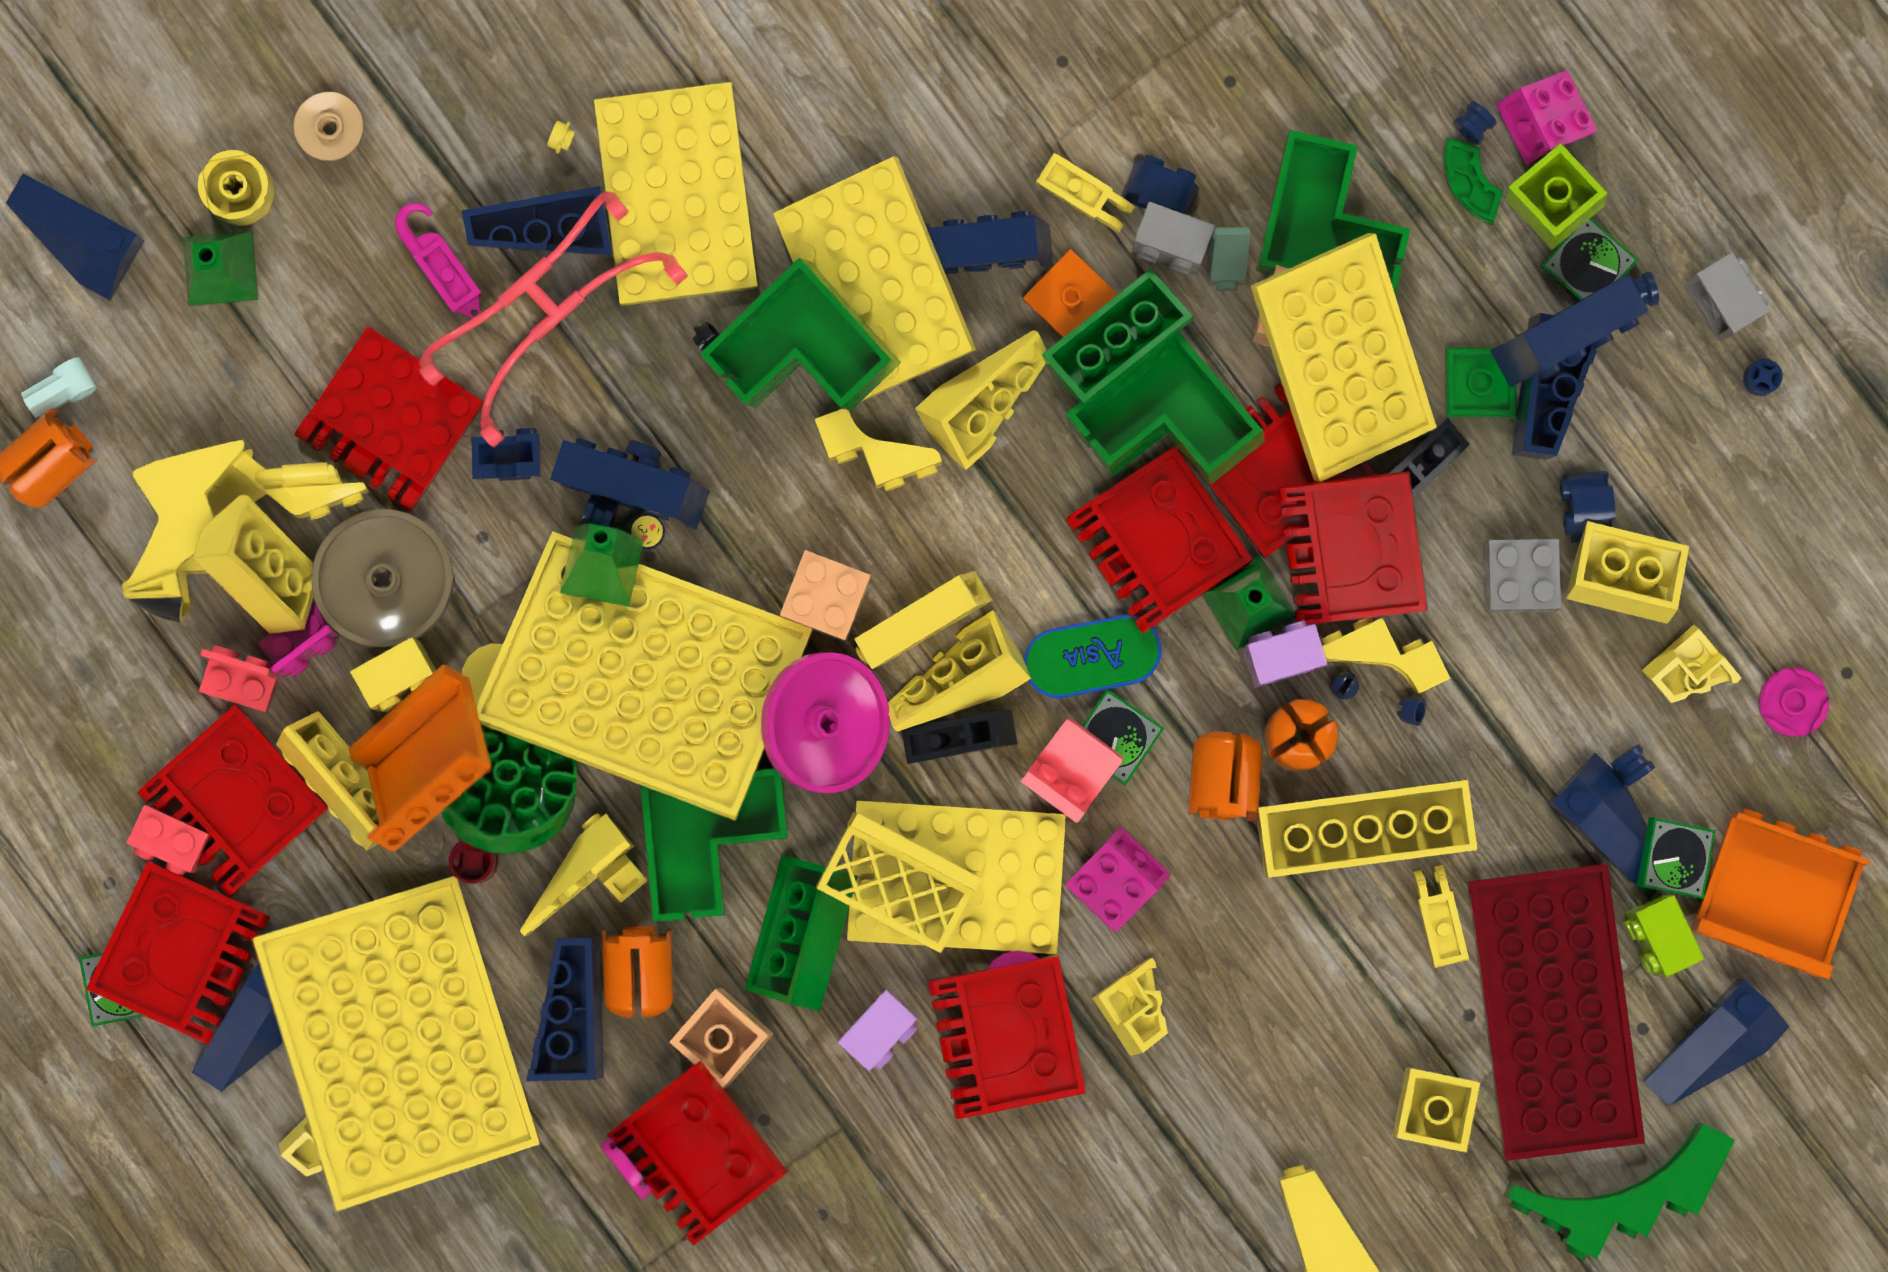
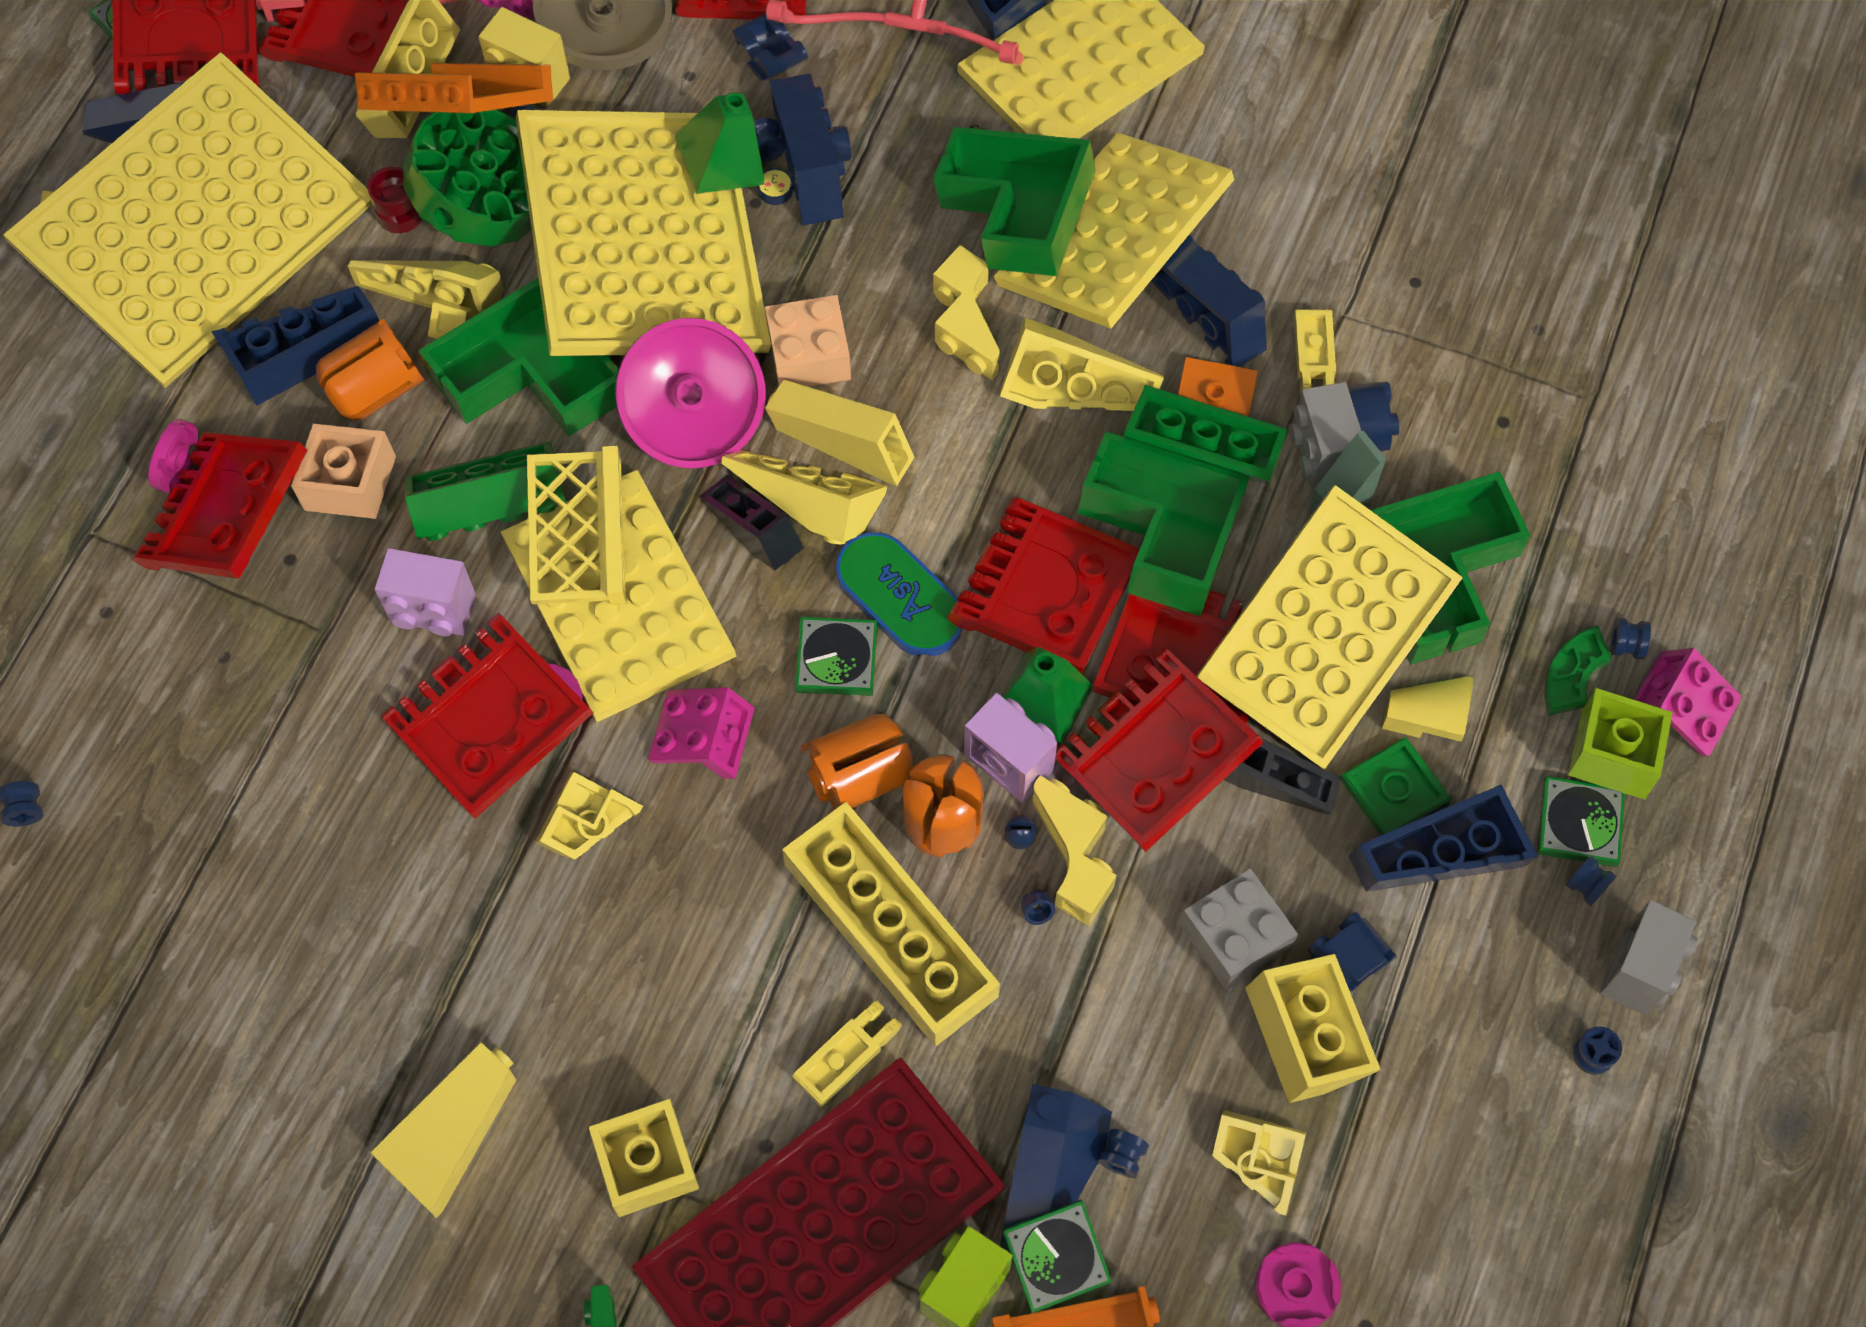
camera: 65 degrees right, 20 degrees down
coral bracket [1021,718,1123,823] -> none
dark blue wedge [1490,274,1649,387] -> none
none -> light yellow slope [1382,676,1474,742]

